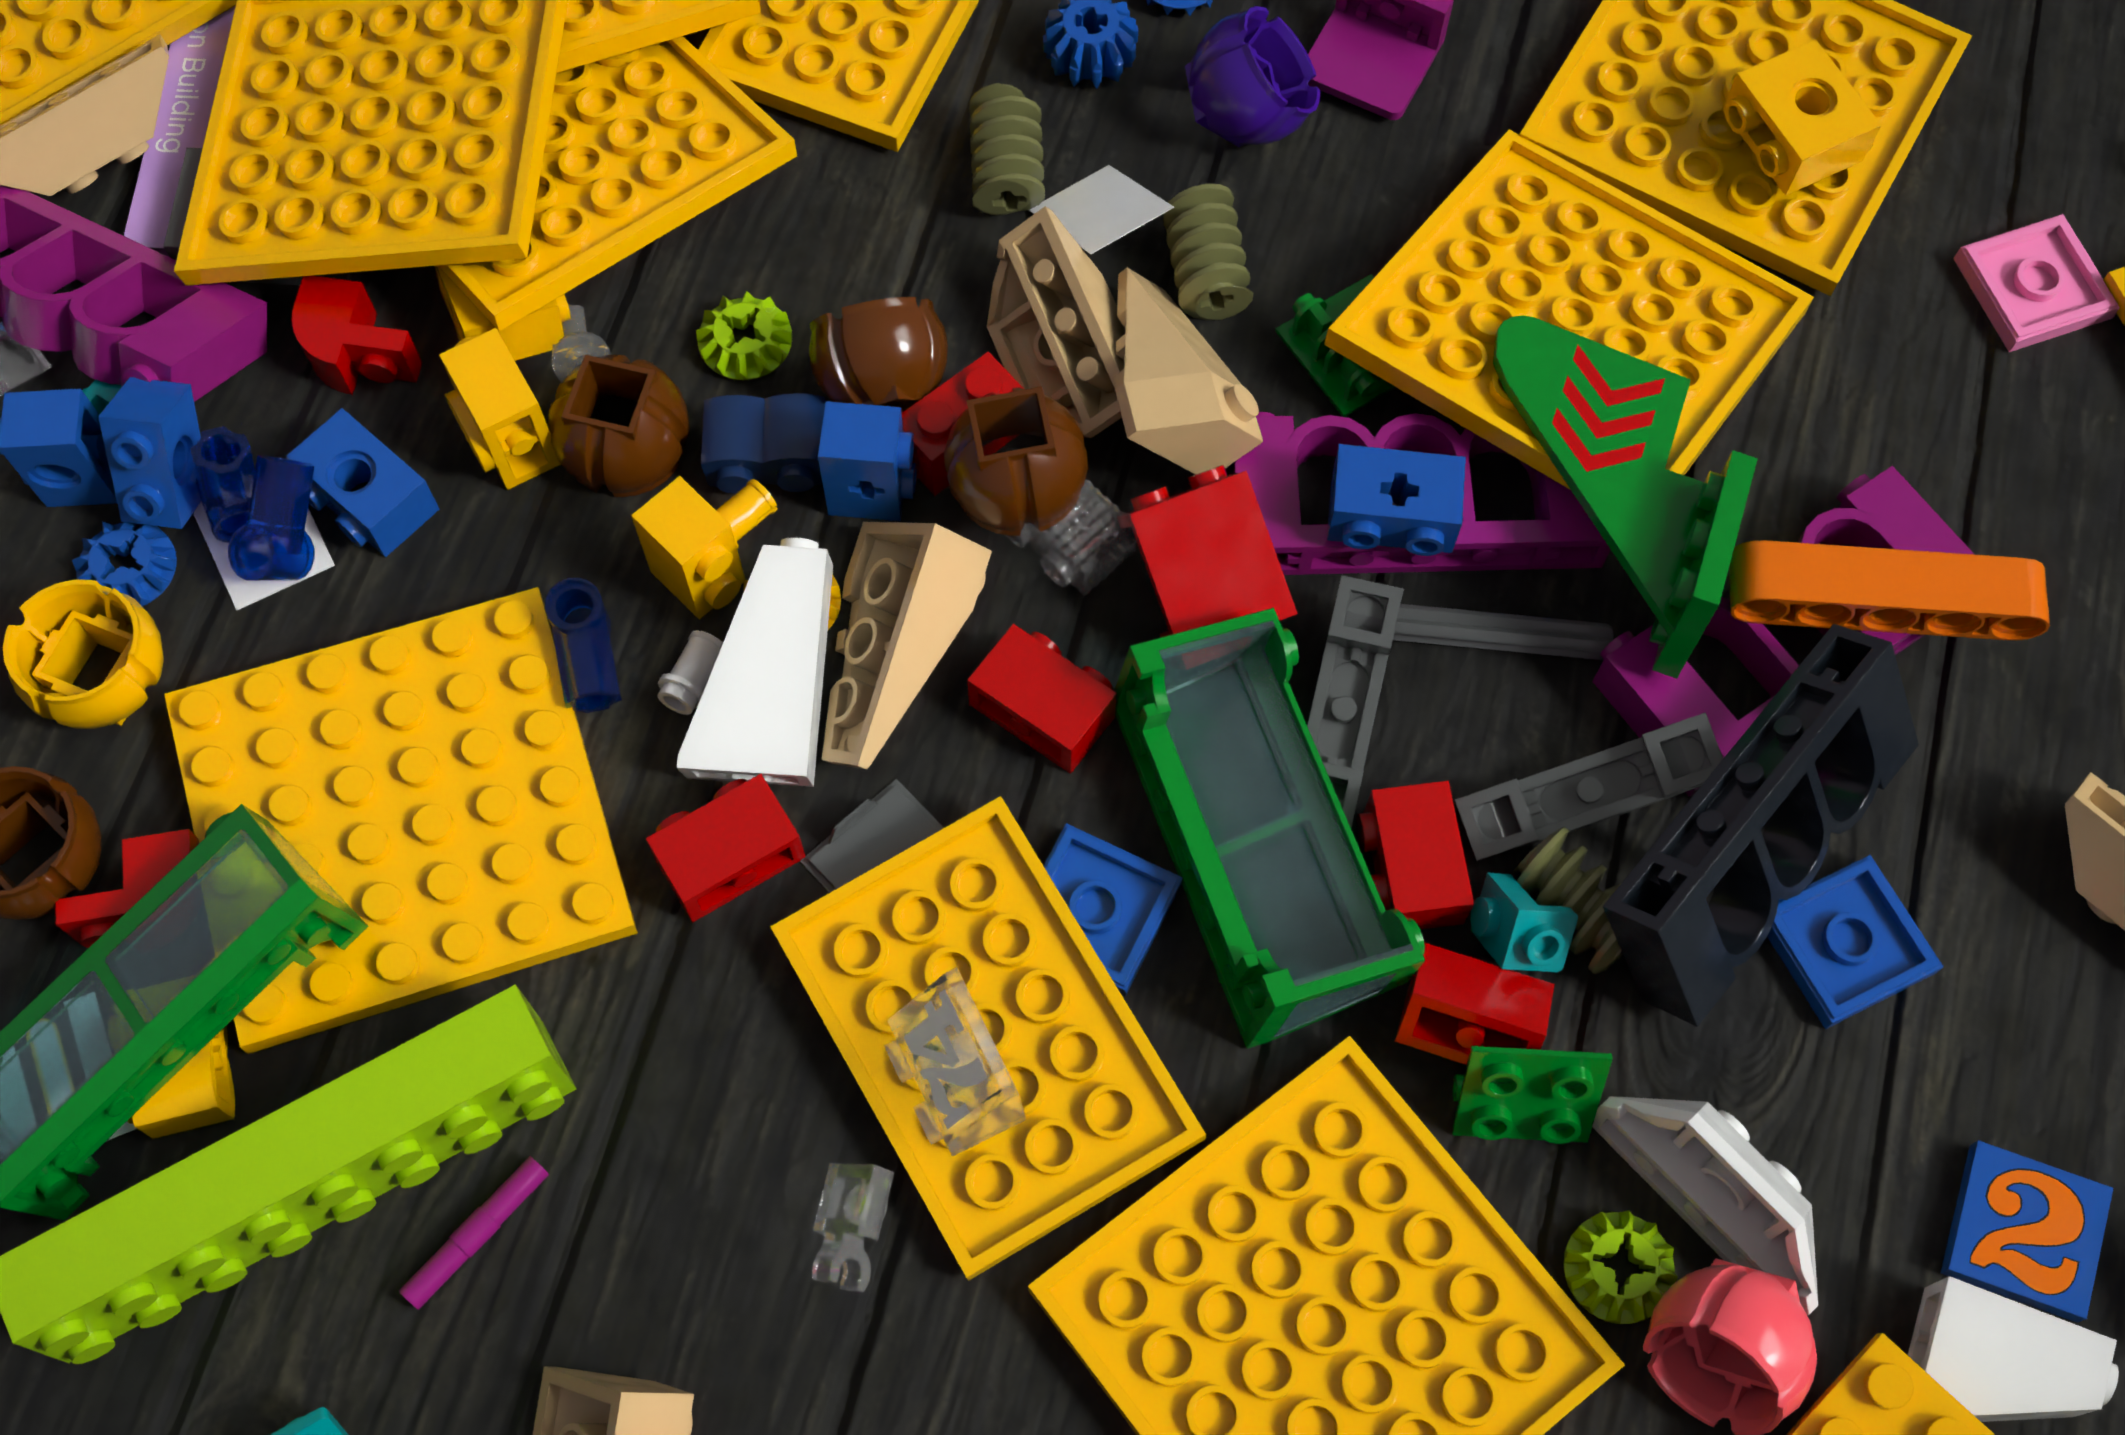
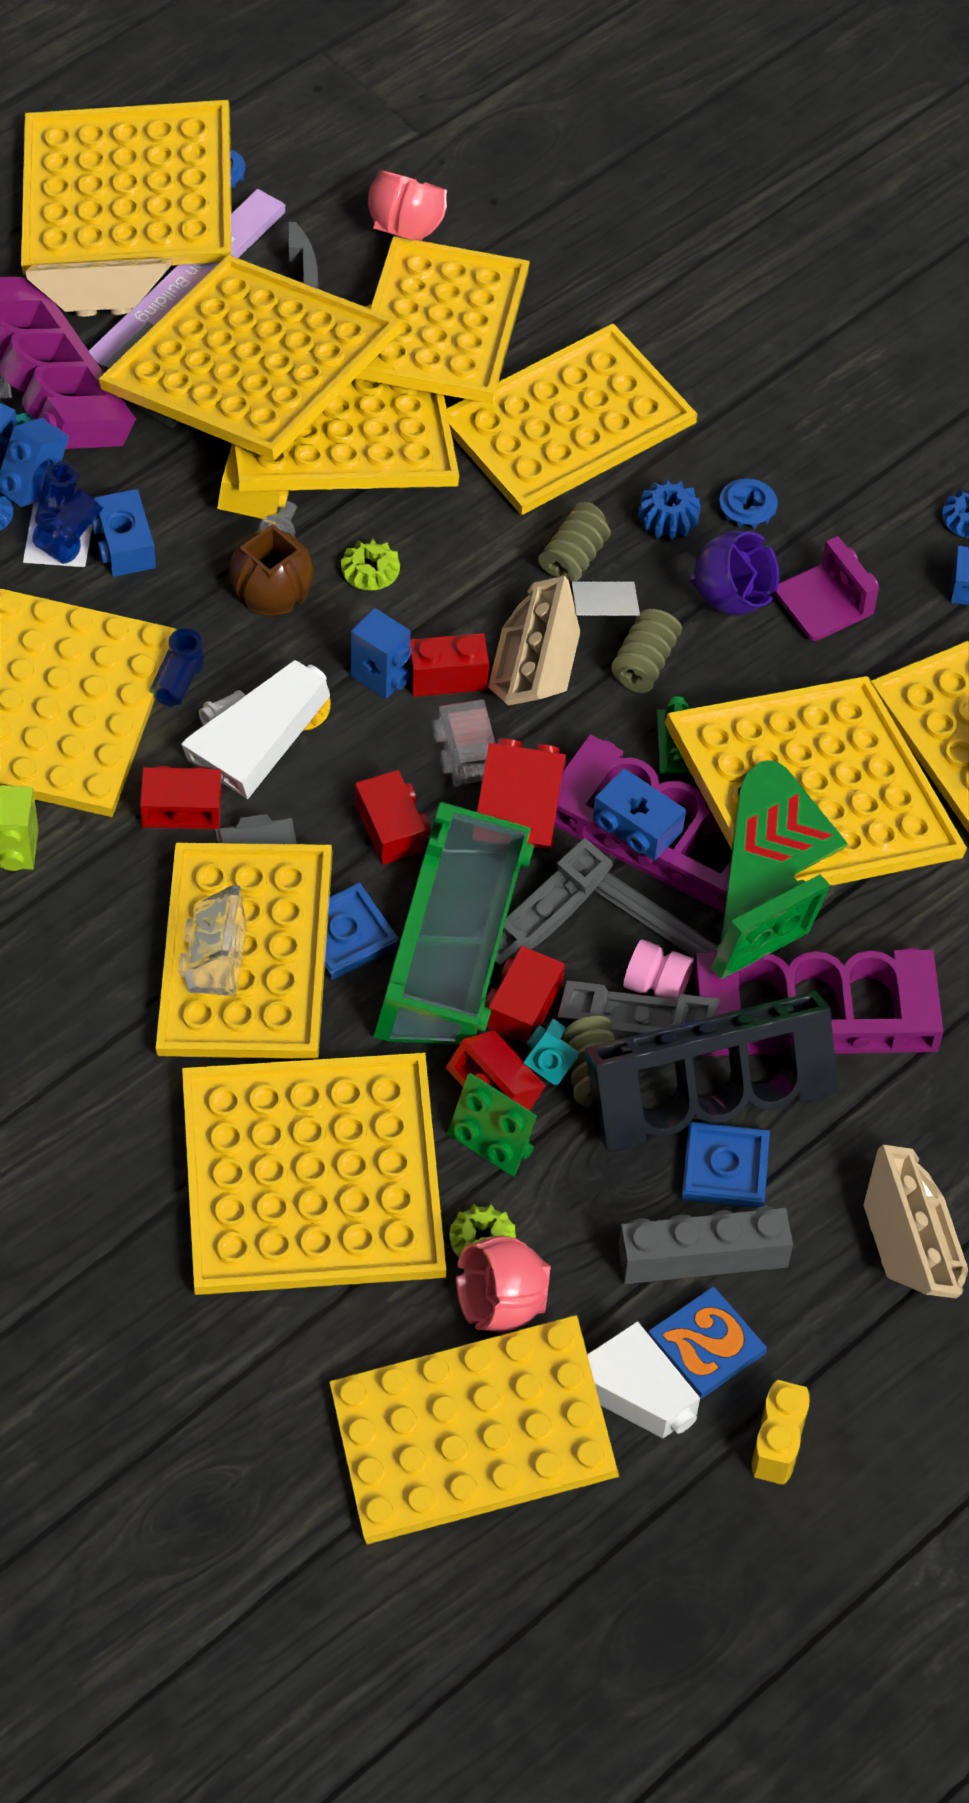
camera: 30 degrees right, 10 degrees down
red brick [292,275,423,395] -> none
yellow brick [439,328,561,490] -> none
yellow brick [631,476,778,620] -> none
dark blue brick [701,393,826,494] -> none
reddish brown piece [809,297,948,412] -> none
clear plate [812,1163,894,1292] -> none
tan wedge [822,522,992,770] -> none
reddish brown piece [944,386,1088,536] -> none
tan wedge [1115,267,1263,474] -> none
white wedge [1592,1096,1818,1316] -> none
orange beam [1729,540,2050,641] -> none
none -> dark grey brick [618,1206,793,1284]
none -> bright pink wheel [623,939,694,1000]

